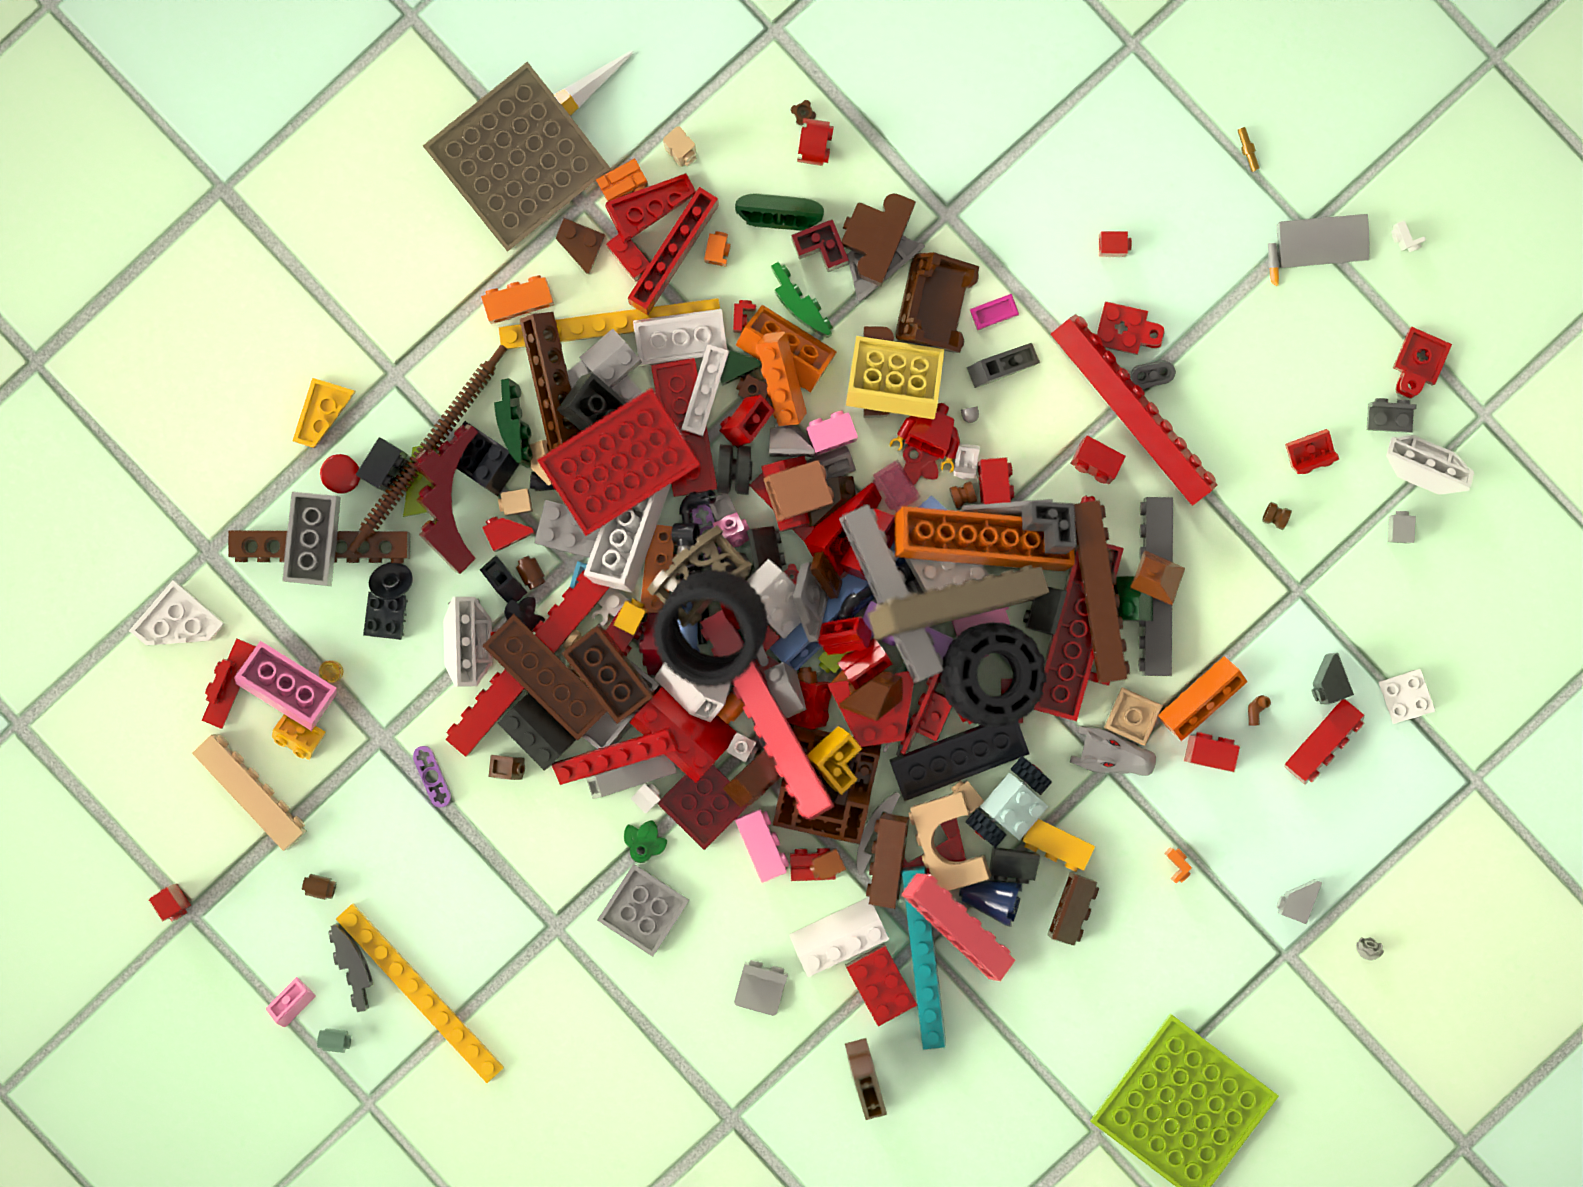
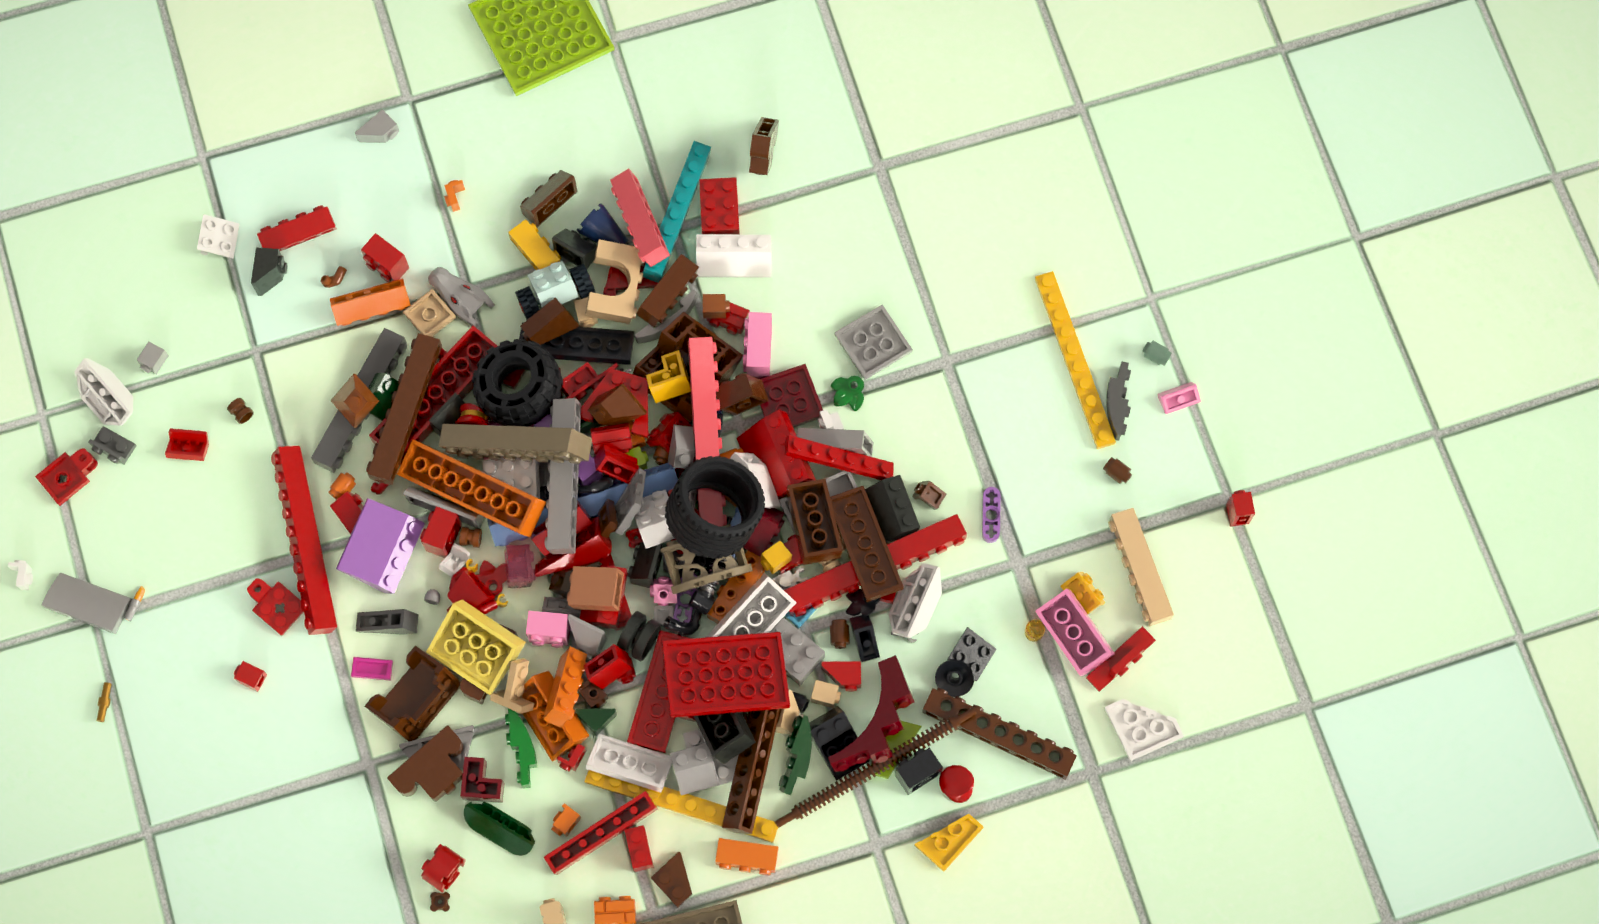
camera: 155 degrees left, 15 degrees down
light grey brick [282,491,341,587] -> none
red wing [605,173,696,243] -> none
white plate [681,344,729,436] -> none
white bracket [727,733,758,762] -> none
light grey bracket [734,960,788,1016] -> none
dark grey brick [1022,501,1076,554] -> none
dark grey plate [1130,360,1176,388] -> none
light grey plate [1356,937,1384,961] -> none
none -> orange brick [328,472,356,500]
none -> medium lavender slope [336,498,425,594]
none -> red piece [455,403,489,425]
none -> tan bracket [490,658,534,714]
none -> reddish brown slope [520,297,580,345]

